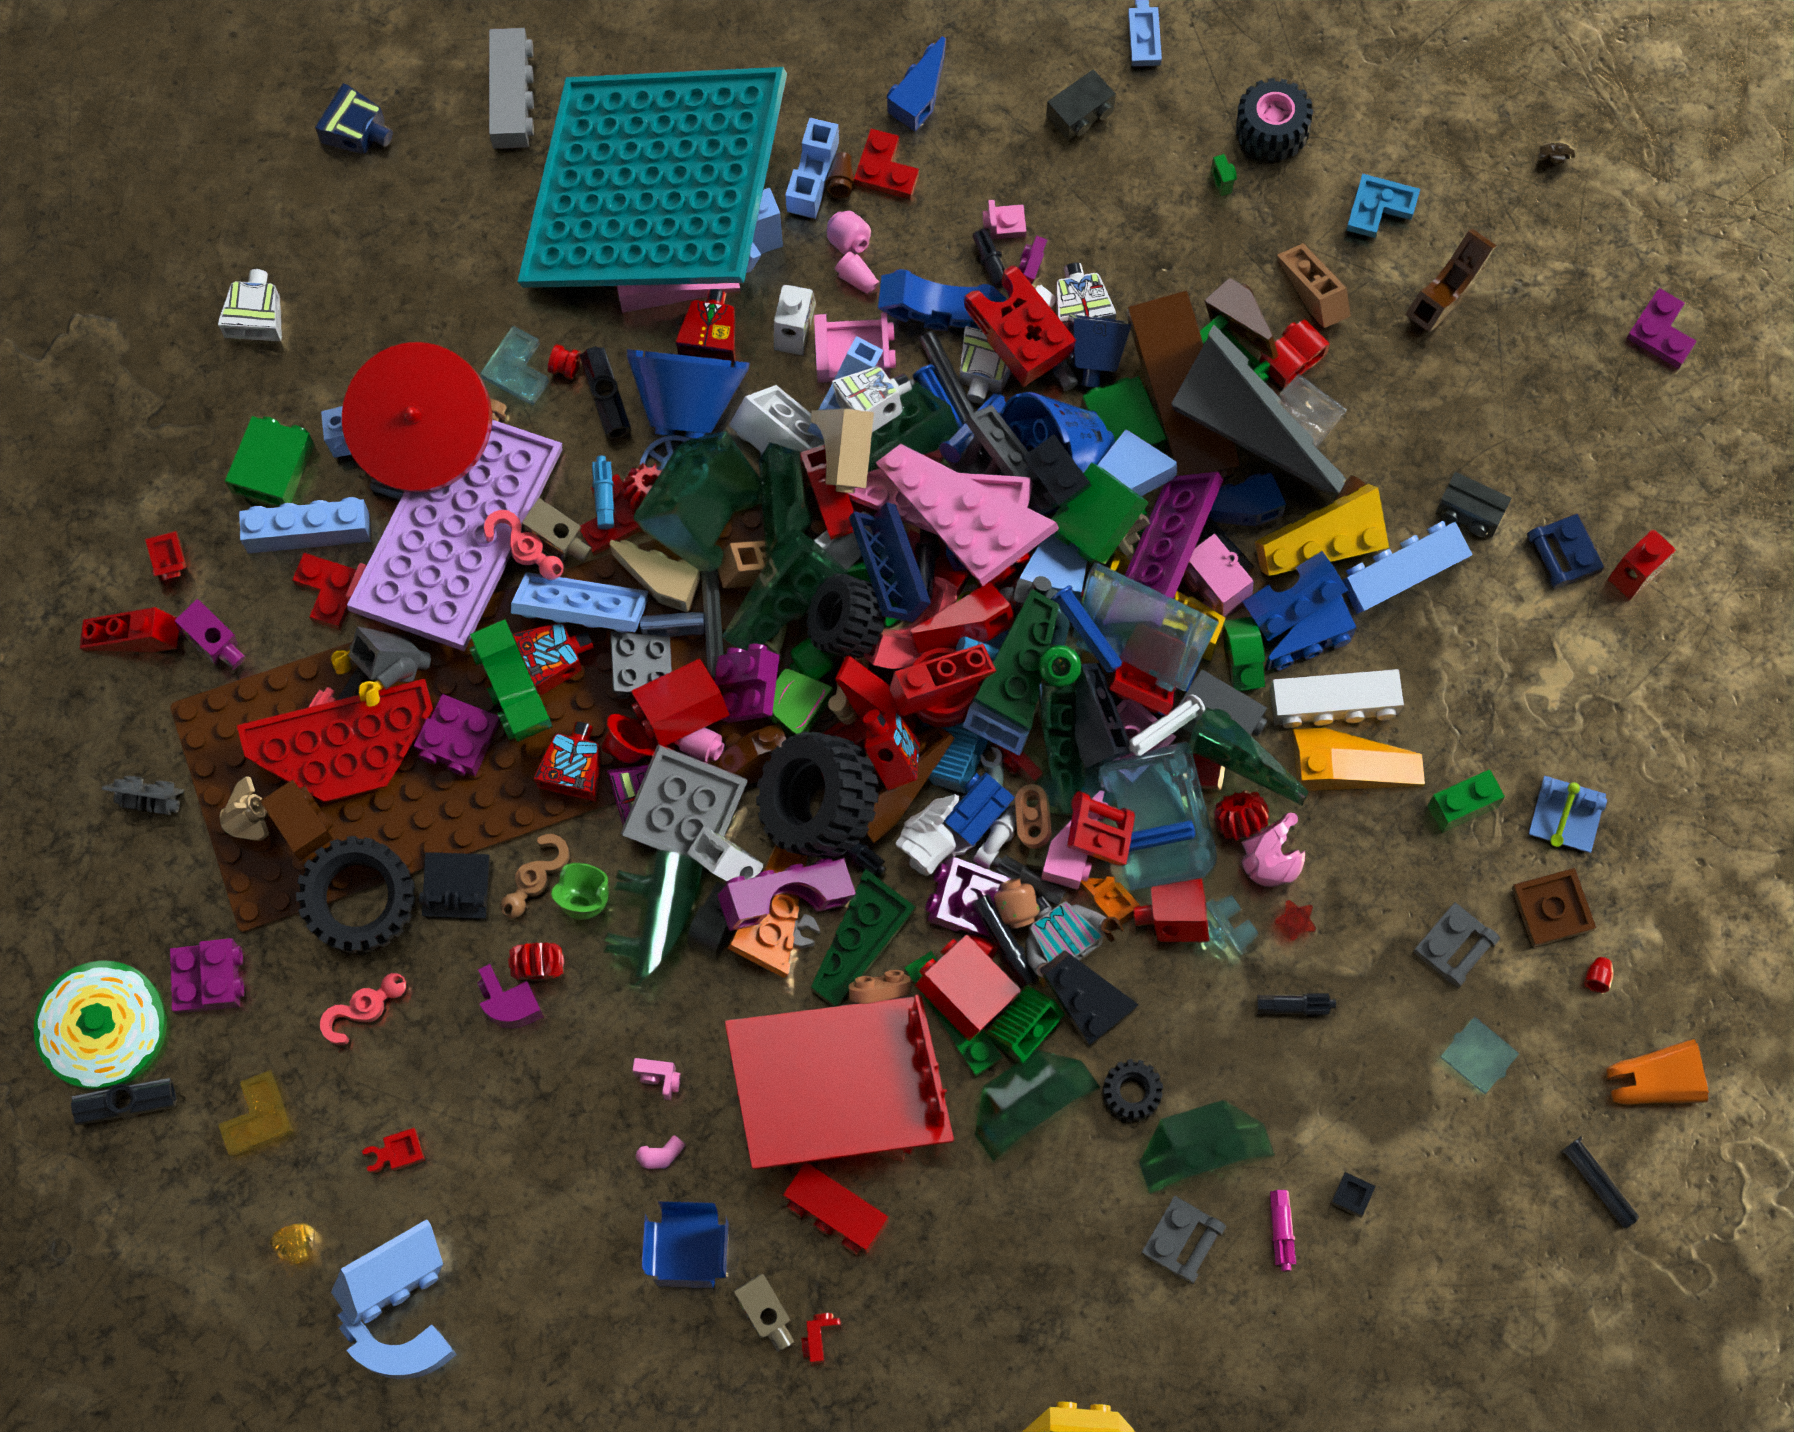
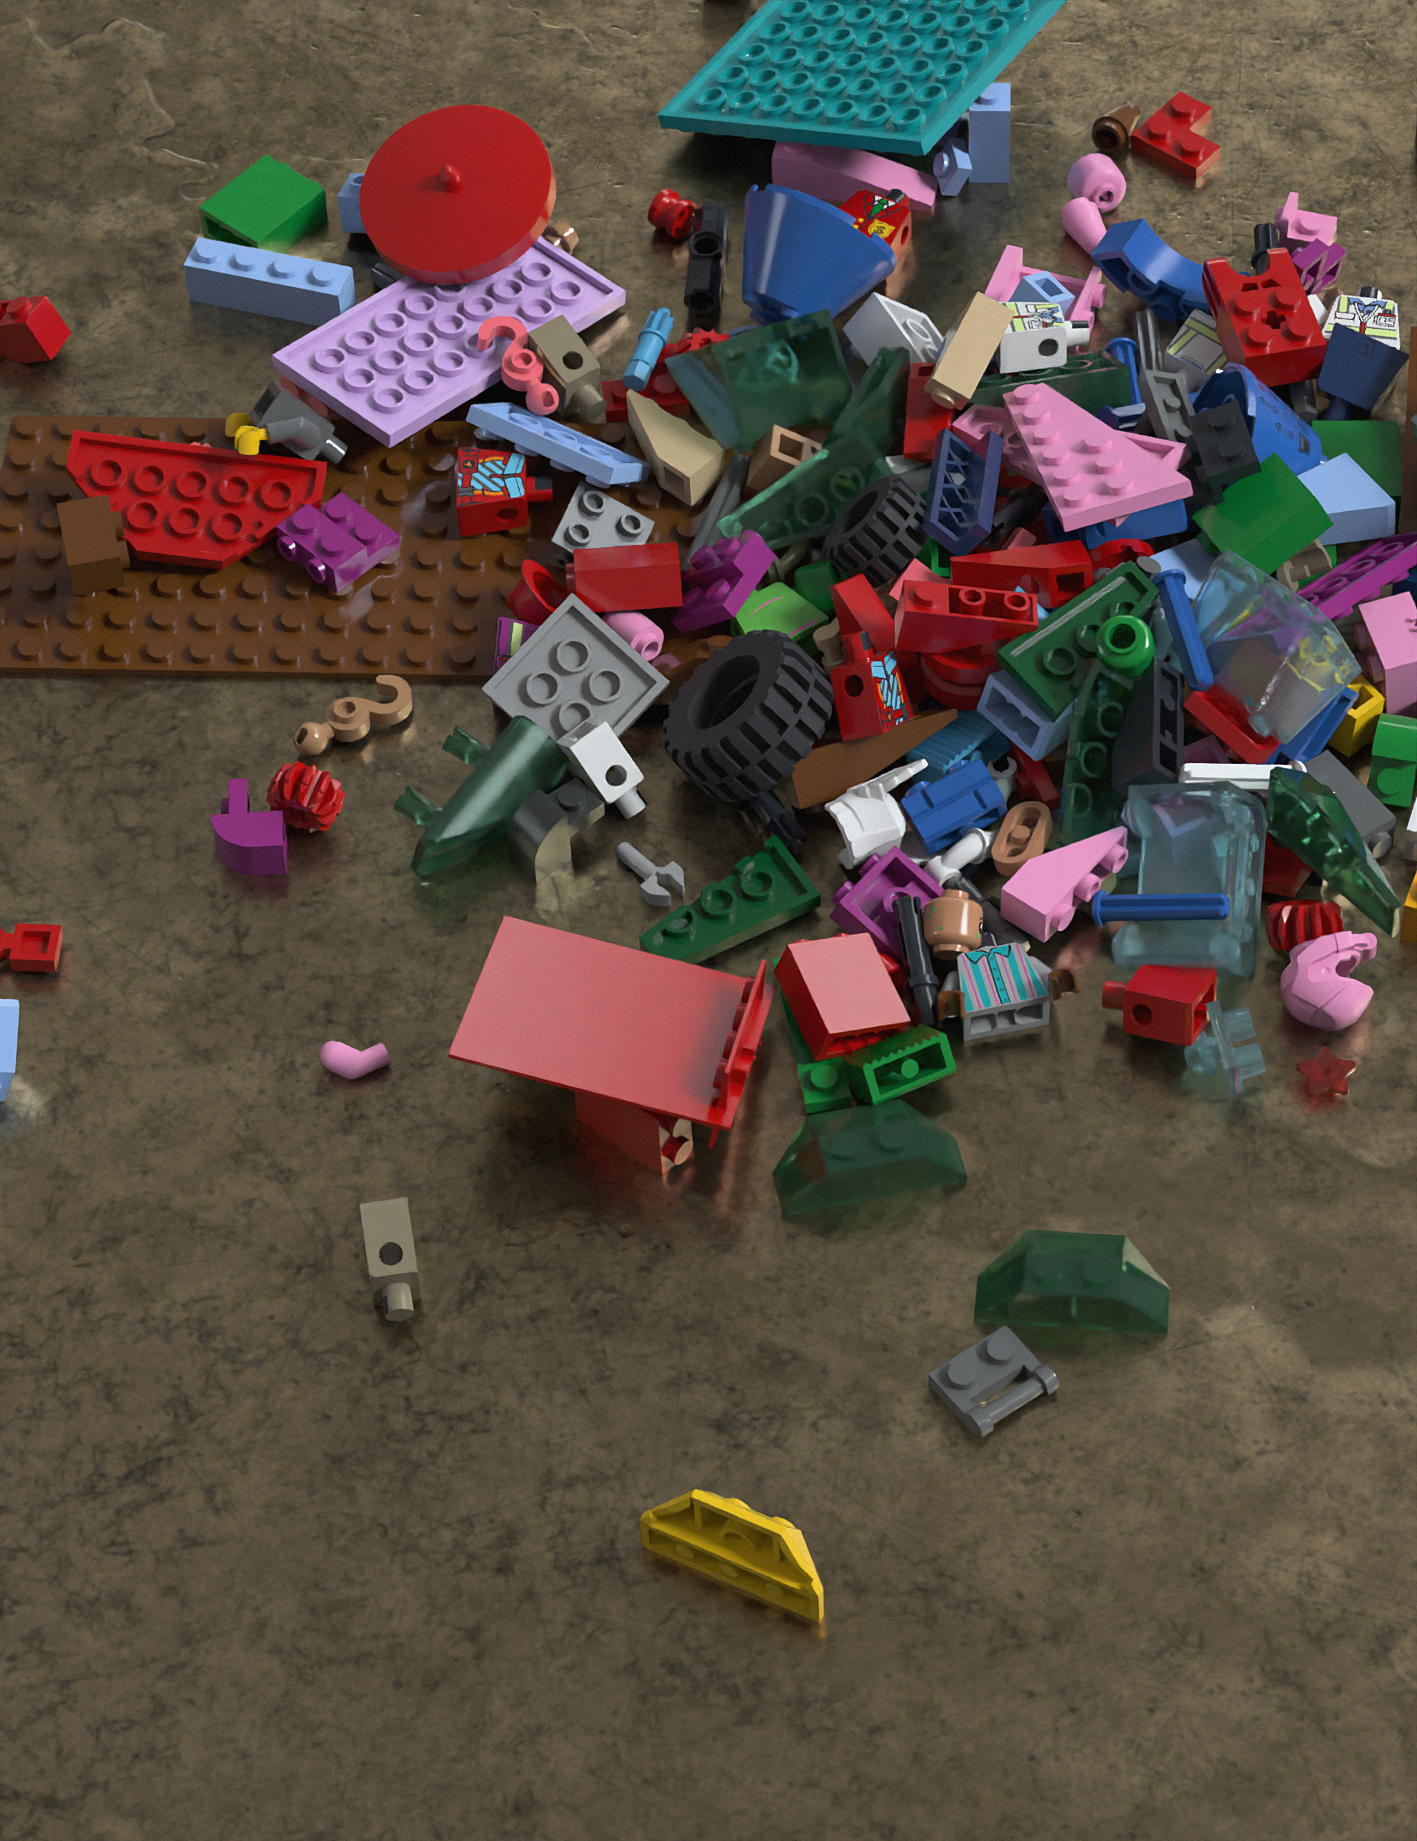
camera: 25 degrees right, 20 degrees down
red bracket [145,531,187,580] -> none
magenta torso [174,599,245,670] -> none
white torso [218,269,282,341] -> none
tan brick [220,777,269,841] -> none
red plate [292,553,357,630] -> none
black tyre [296,836,416,953] -> none
coral piece [320,973,406,1045] -> none
black hinge [419,852,490,919] -> none
green brick [469,619,553,742] -> none
clear light blue plate [480,326,549,406] -> none
torso [534,722,601,802] -> none
bright green helmet [551,863,609,920] -> none
bright pink bracket [633,1058,681,1100] -> none
sand blue slope [640,612,705,637] -> none
blue piece [642,1201,729,1288] -> none
arch [718,858,856,931] -> none
orange wing [727,845,807,978] -> none
white torso [774,285,816,356] -> none
red brick [783,1162,889,1255] -> none
light blue arch [786,118,839,219] -> none
red bracket [801,1313,841,1366] -> none
nougat plate [849,970,911,1004] -> none
blue slope [886,36,946,131] -> none
black wing [1040,950,1139,1045] -> none
red plate [1067,791,1135,866] -> none
orange slope [1080,876,1140,925] -> none
black tyre [1102,1059,1163,1123] -> none
black piece [1257,993,1336,1016] -> none
dark pink piece [1270,1190,1296,1272] -> none
black plate [1331,1172,1376,1218] -> none

